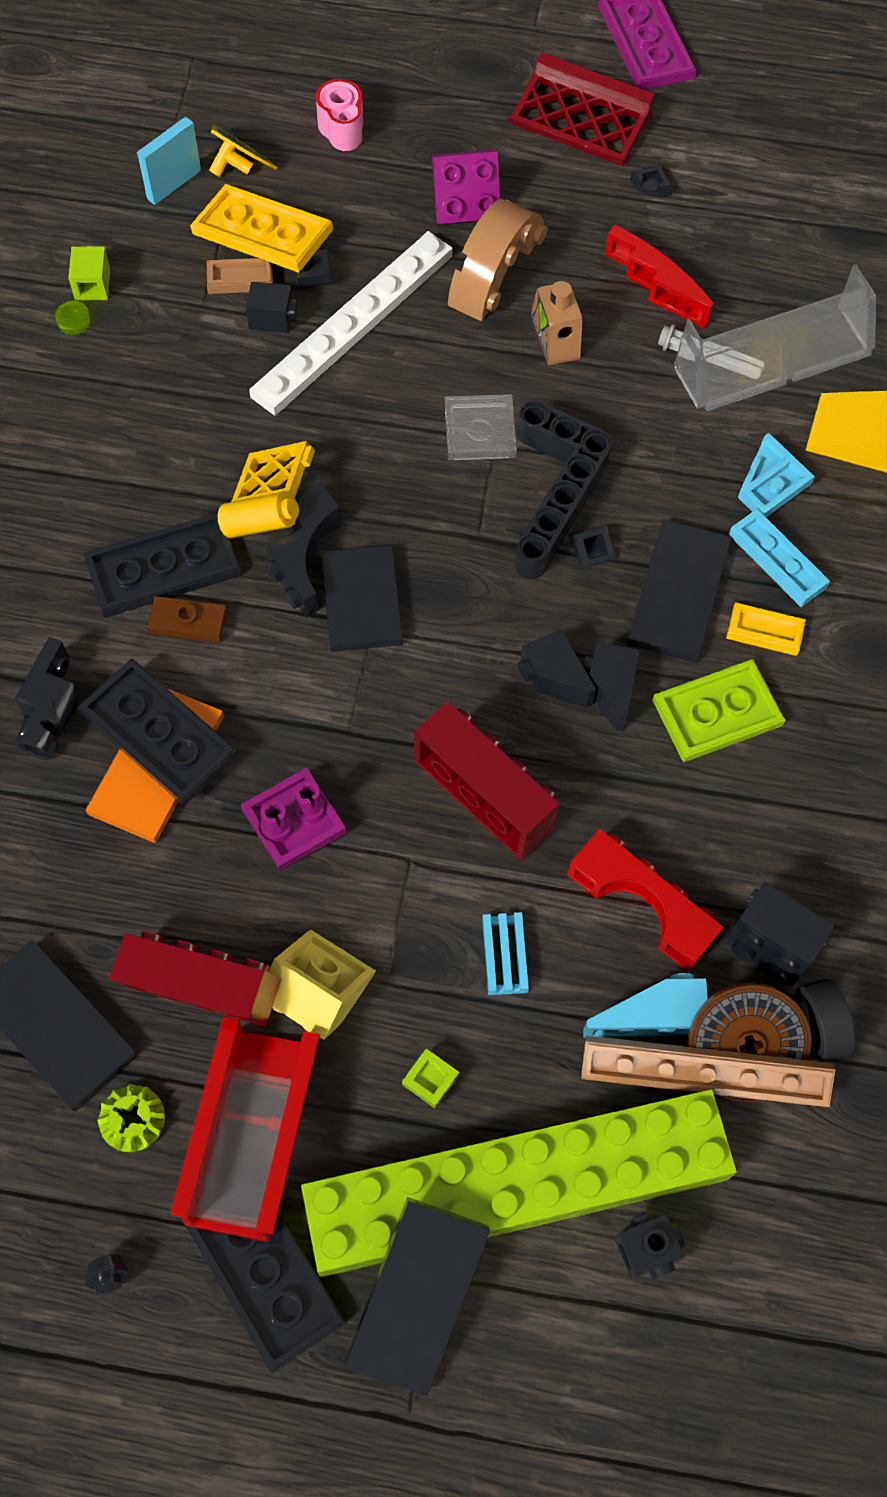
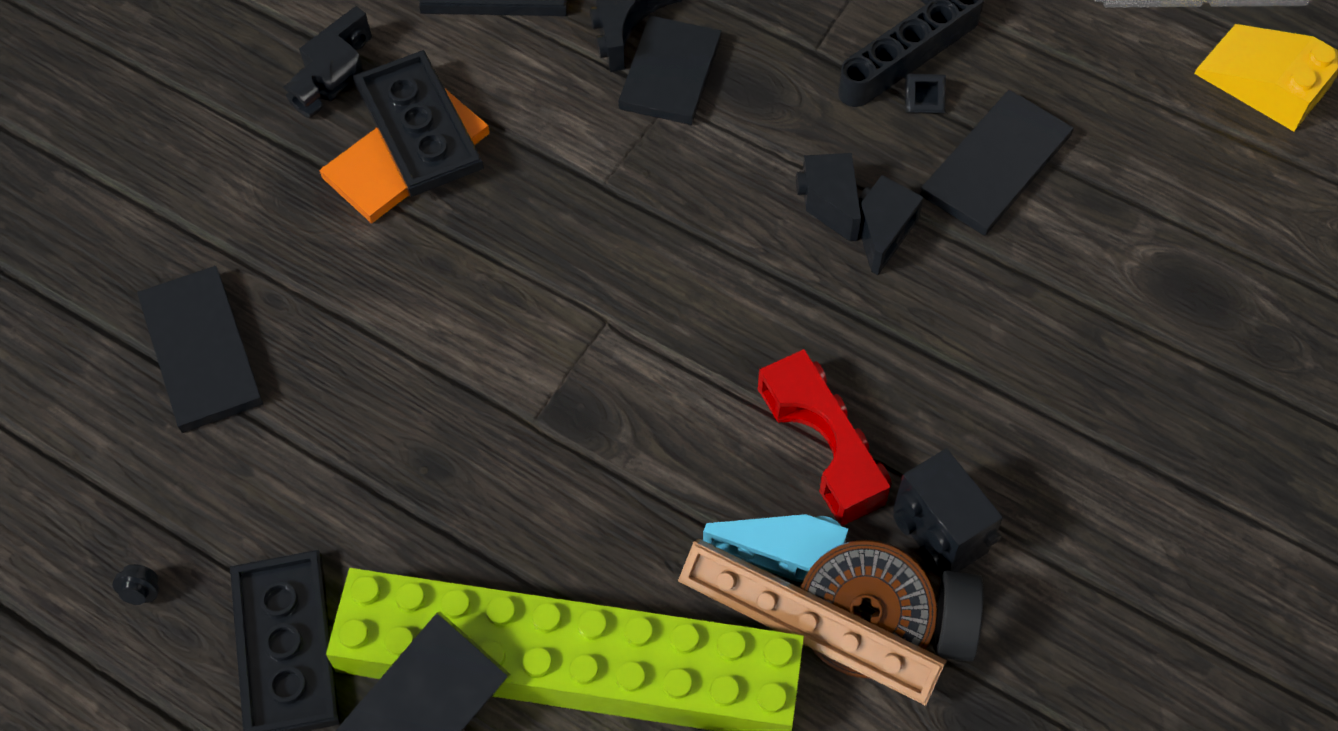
camera: 25 degrees right, 5 degrees down
lime gear [97,1084,165,1152] -> none
dark red brick [109,931,281,1027] -> none
reddish brown plate [147,596,227,643] -> none
piece [170,1016,320,1242] -> none
magenta plate [241,768,346,871] -> none
light yellow slope [268,929,376,1040] -> none
lime plate [402,1049,459,1109] -> none
dark red brick [414,701,560,862] -> none
medium azure tile [482,912,529,995] -> none
lime tile [652,659,786,763] -> none
yellow tile [726,602,806,656] -> none
medium azure plate [729,509,830,607] -> none
medium azure wing [738,433,815,517] -> none

